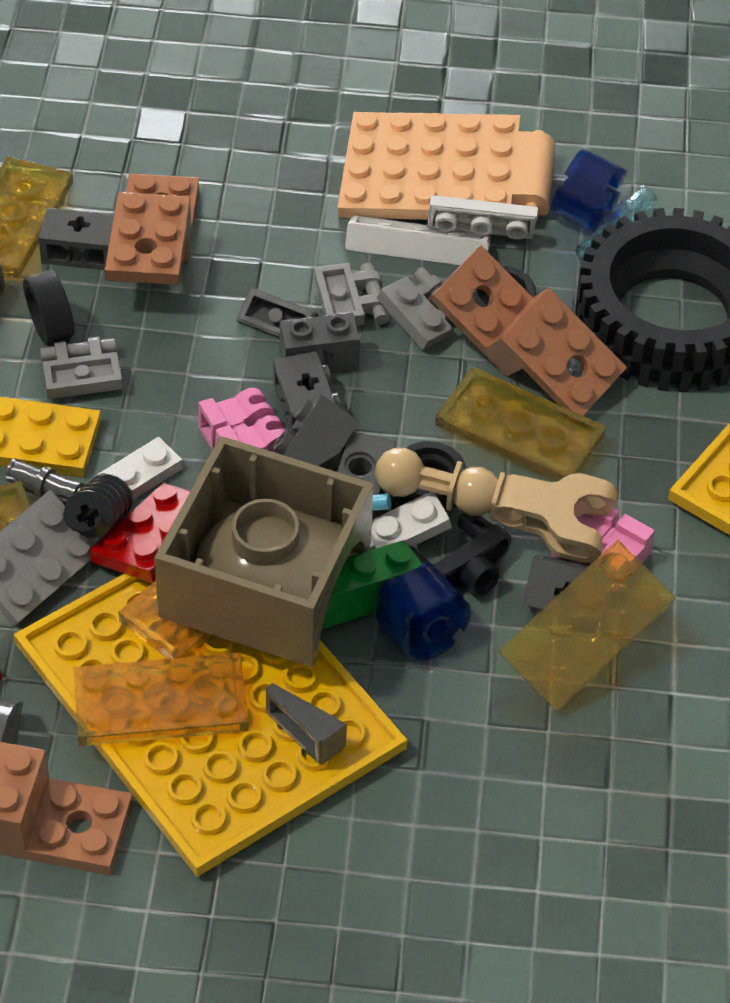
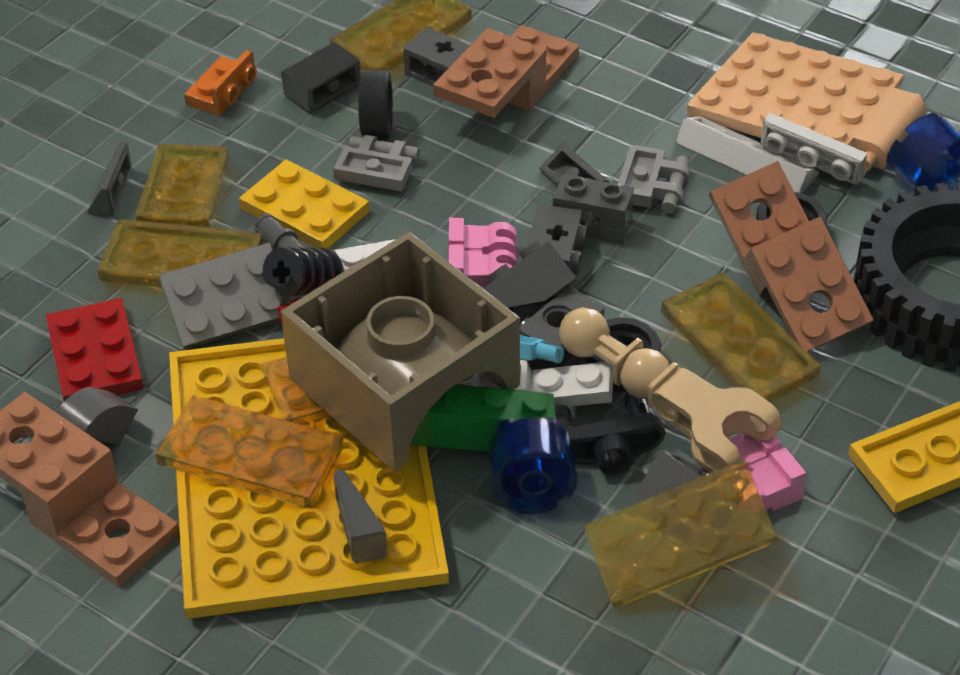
camera: 30 degrees right, 5 degrees down
light grey plate [377,267,453,350] -> none

